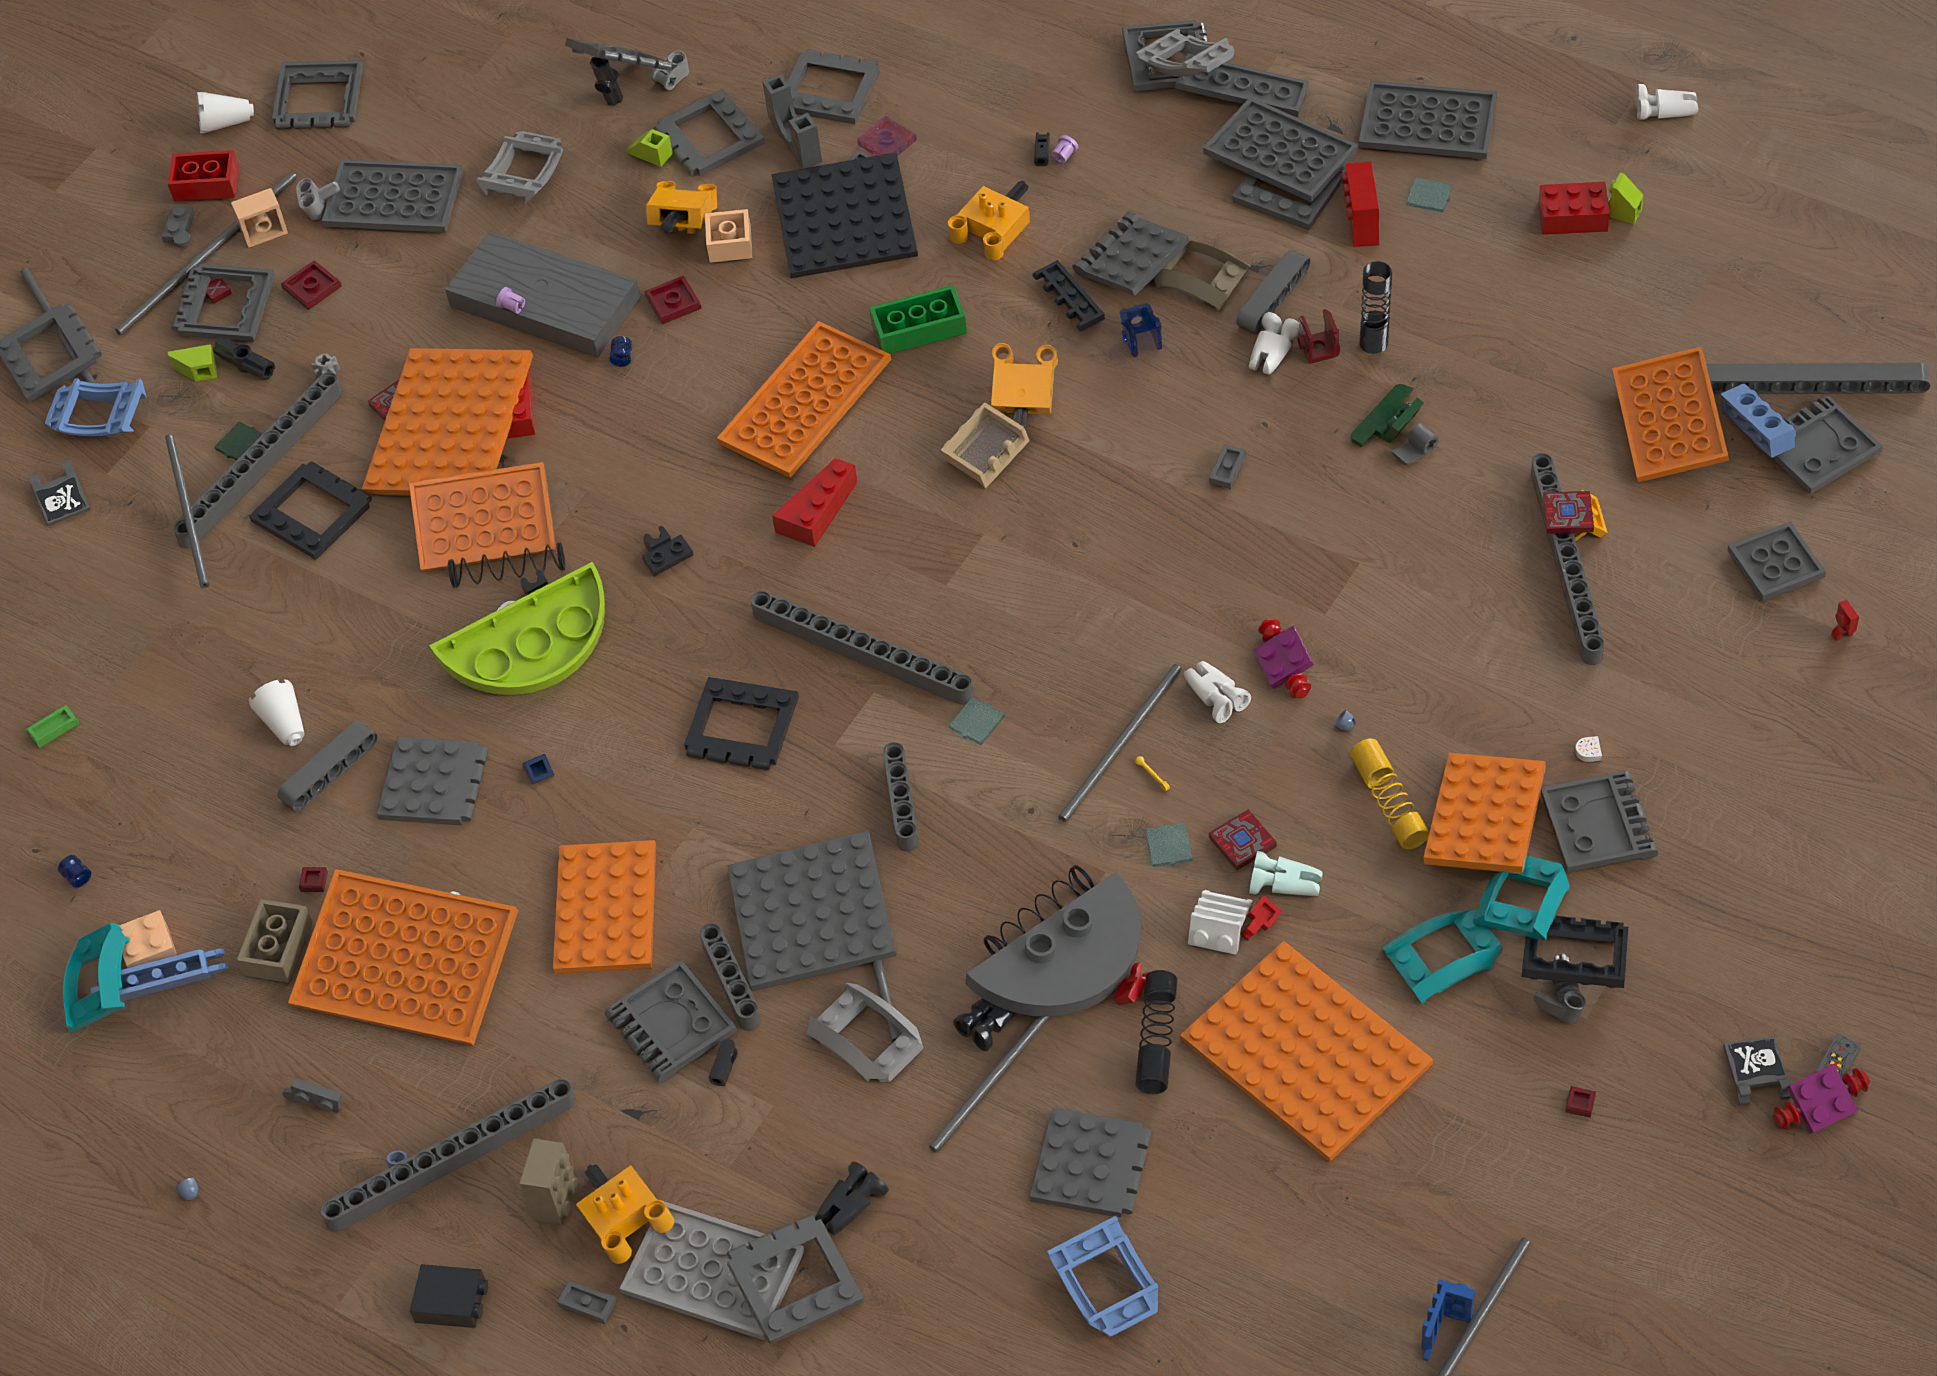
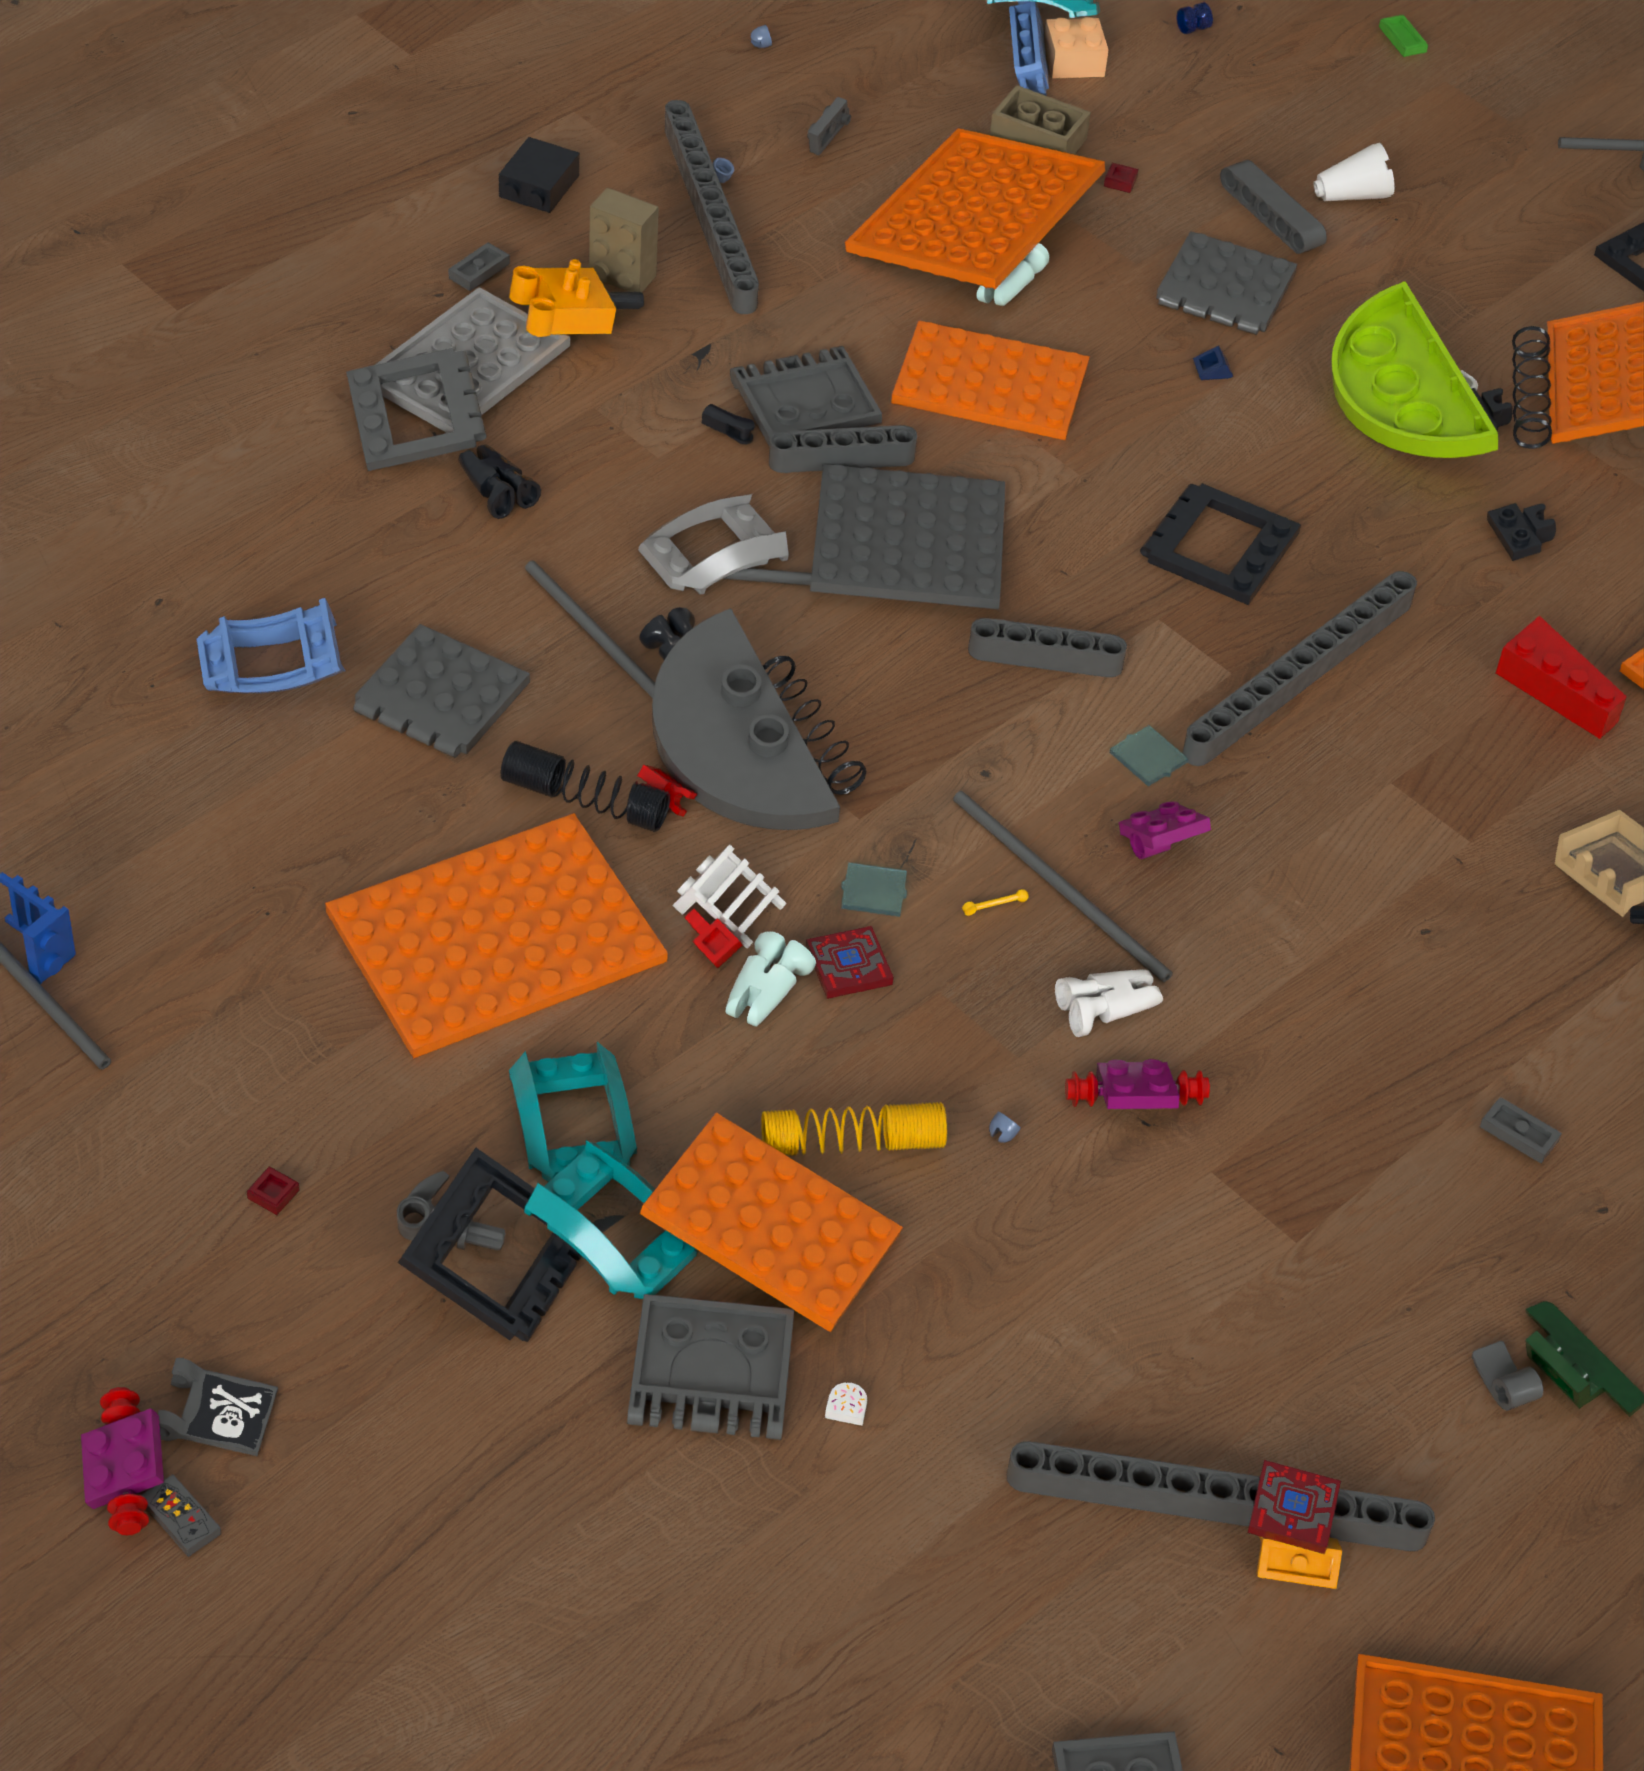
camera: 95 degrees right, 5 degrees down
none -> magenta plate [1119,801,1211,859]

